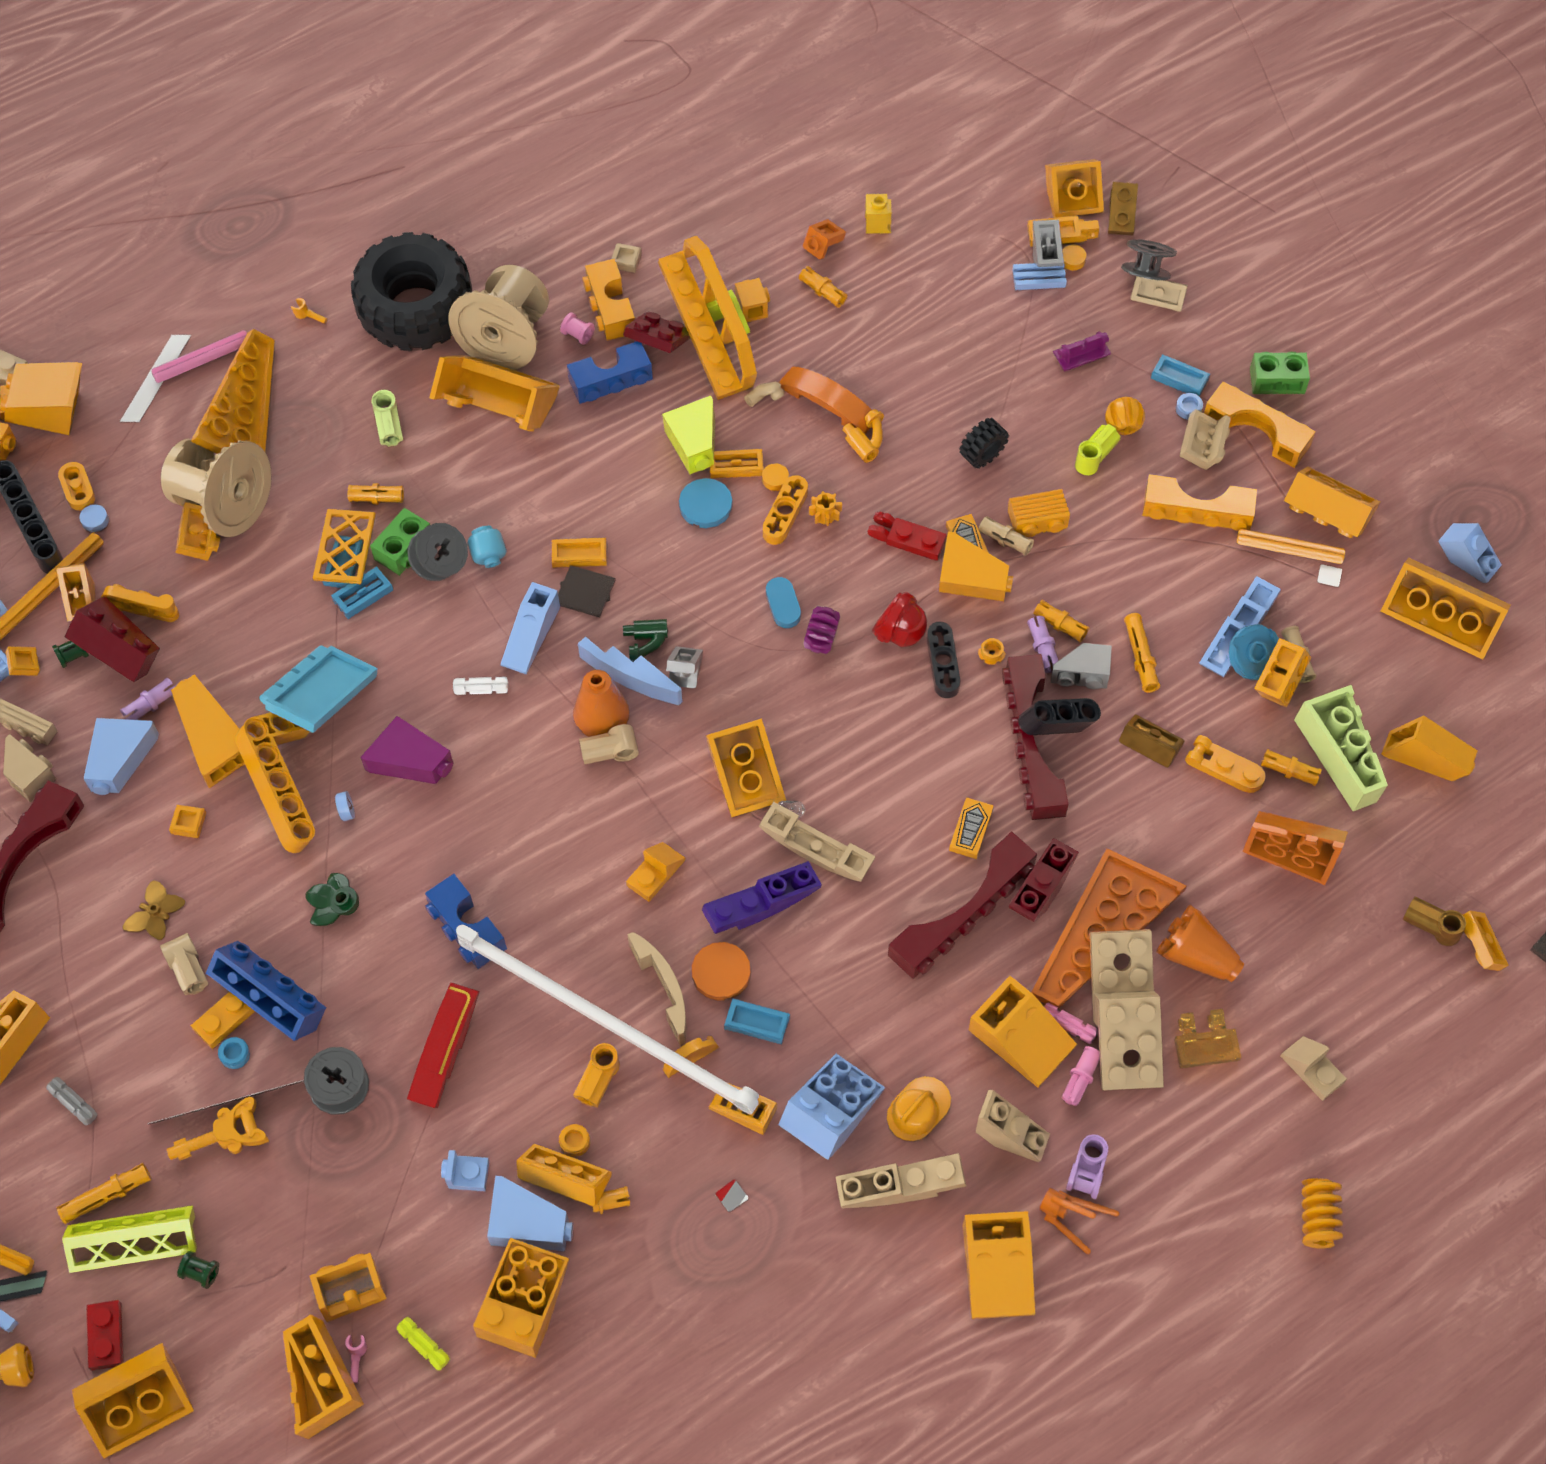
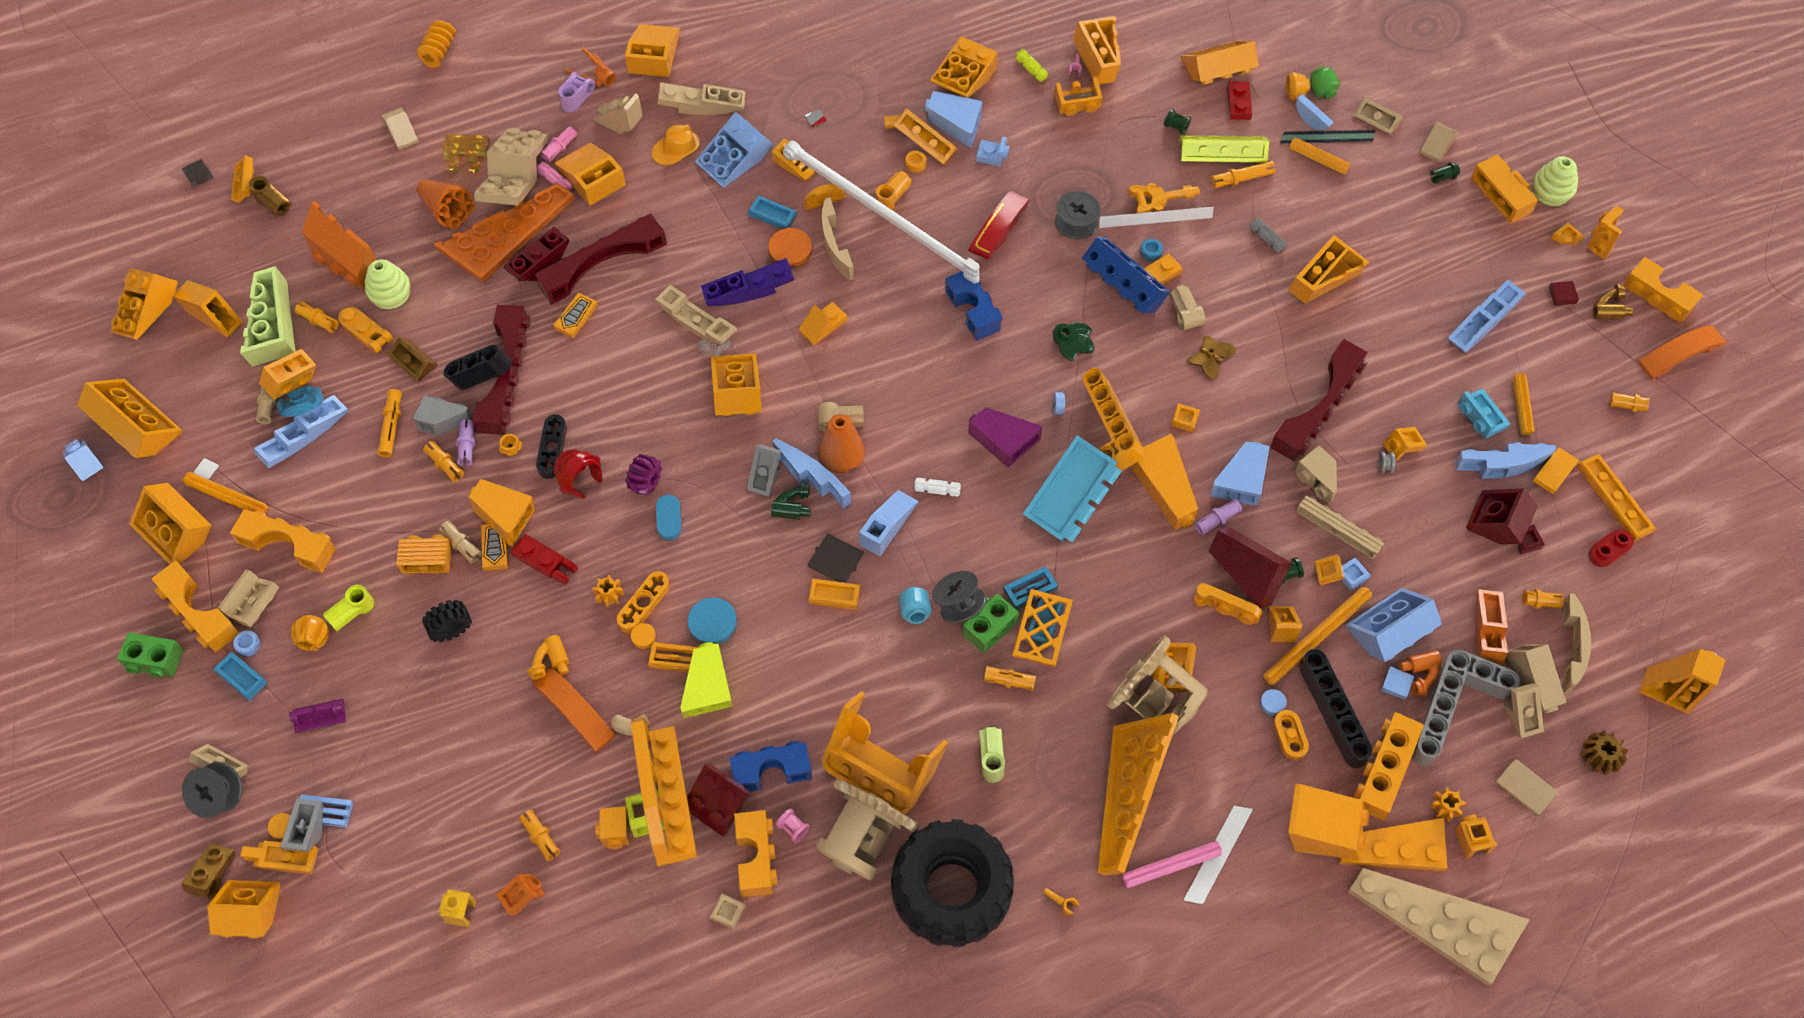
camera: 170 degrees left, 0 degrees up
none -> light orange slope [111,268,178,340]
none -> yellowish green piece [365,259,410,310]

